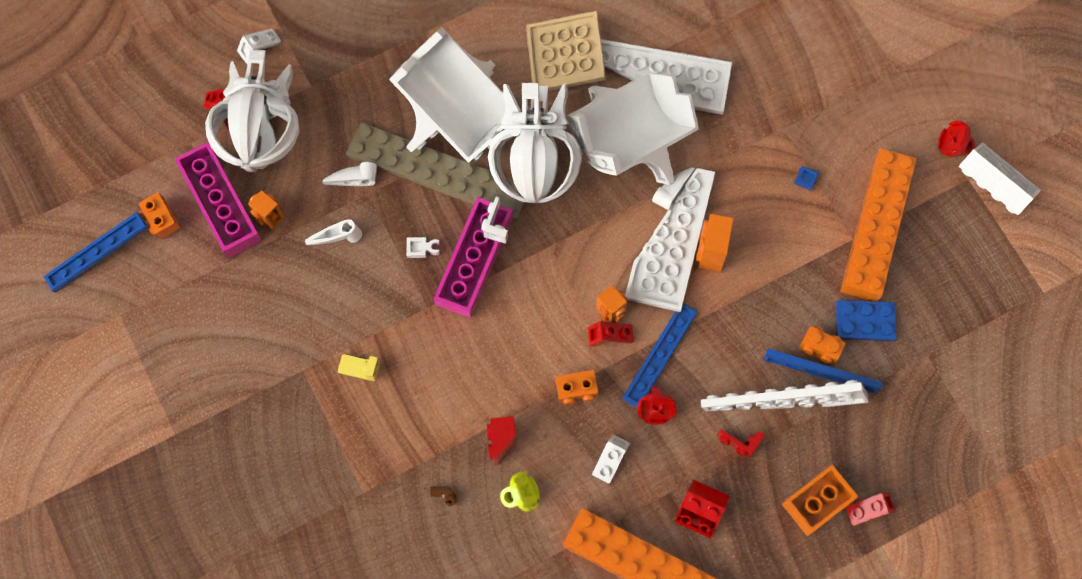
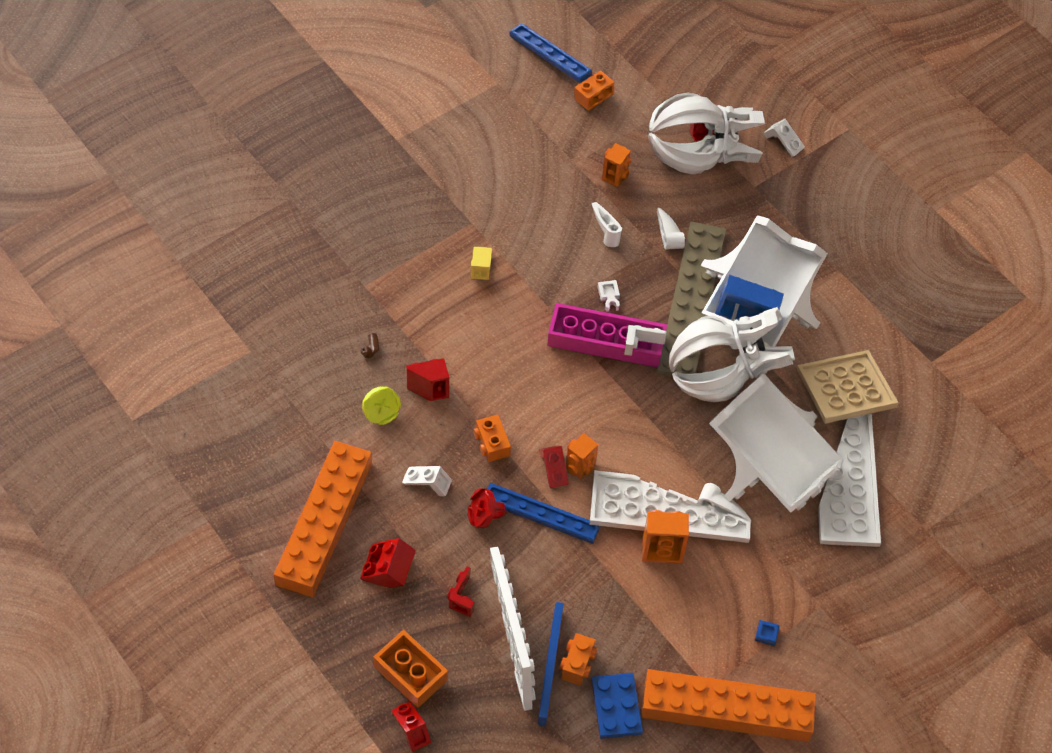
camera: 75 degrees right, 15 degrees down
dark pink brick [174,142,262,259] -> none
none -> blue piece [715,275,784,333]

